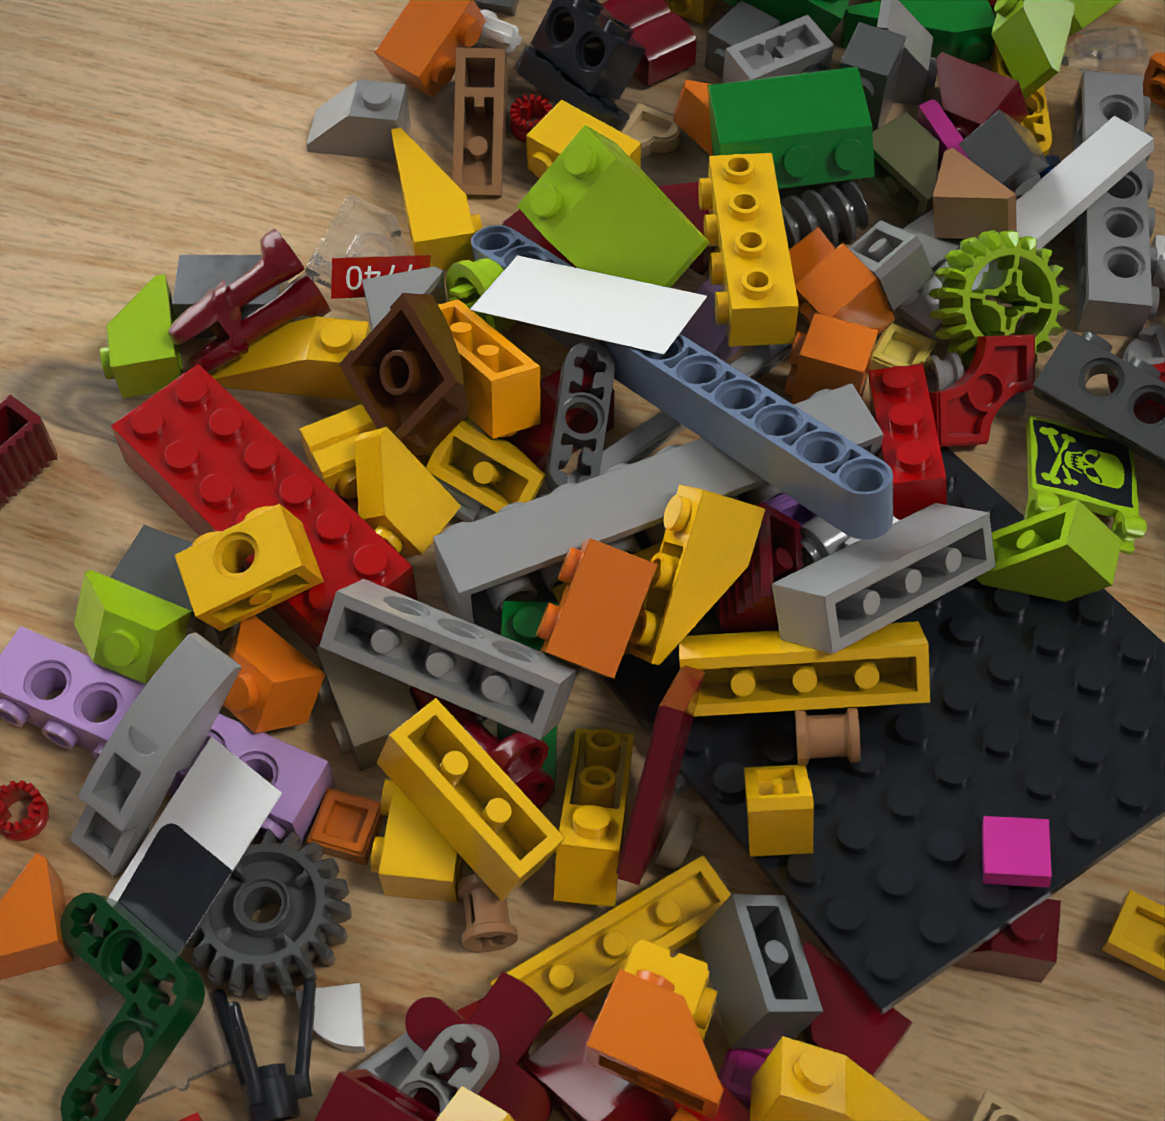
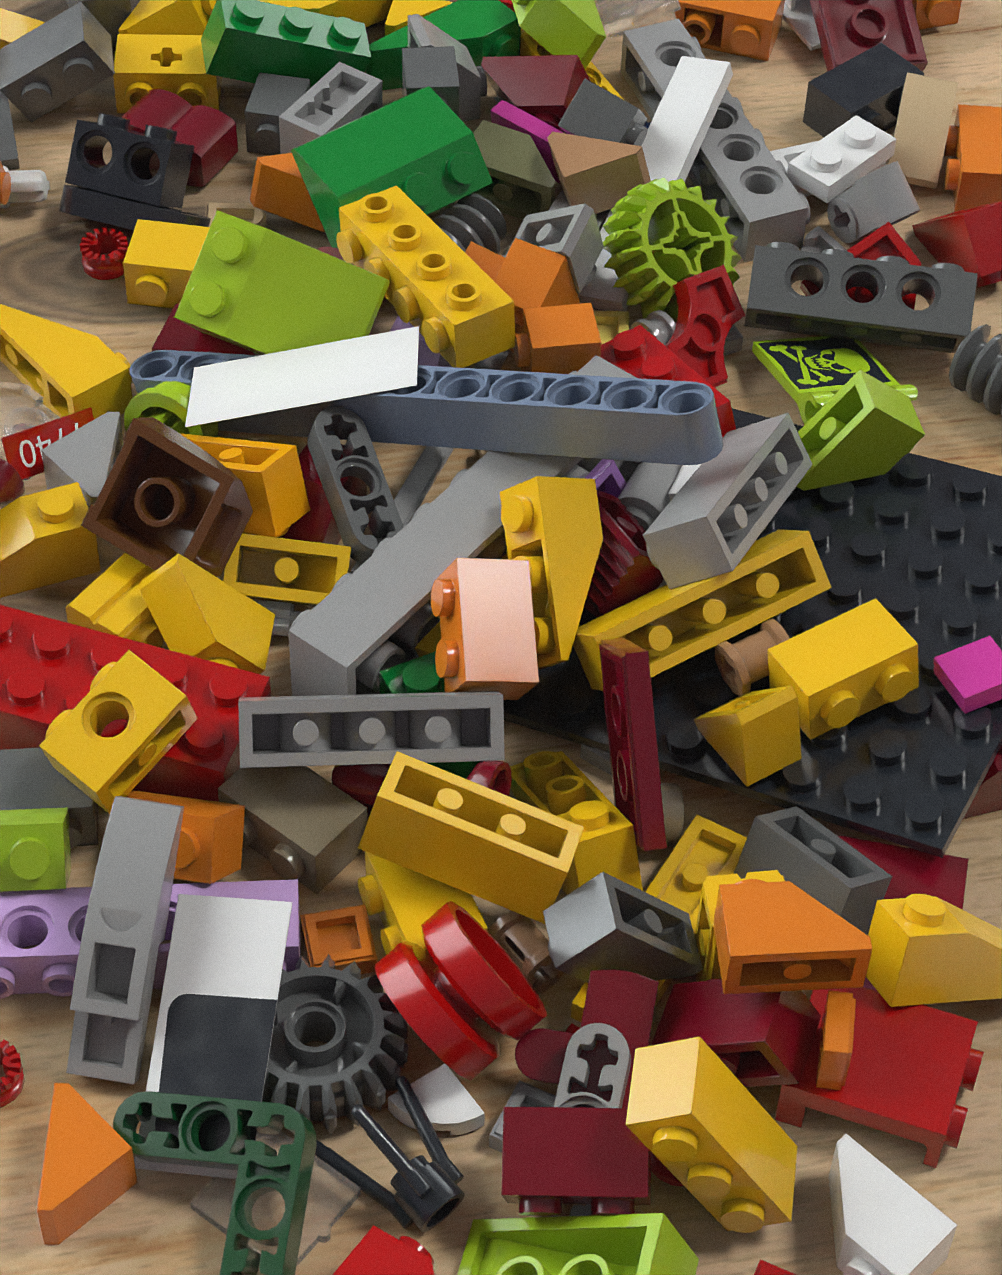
camera: 30 degrees left, 10 degrees down
medium nougat slope [452,48,508,197] -> none
none -> red wheel [374,901,547,1081]
none -> dark grey slope [543,872,703,983]
none -> yellow brick [767,598,919,740]

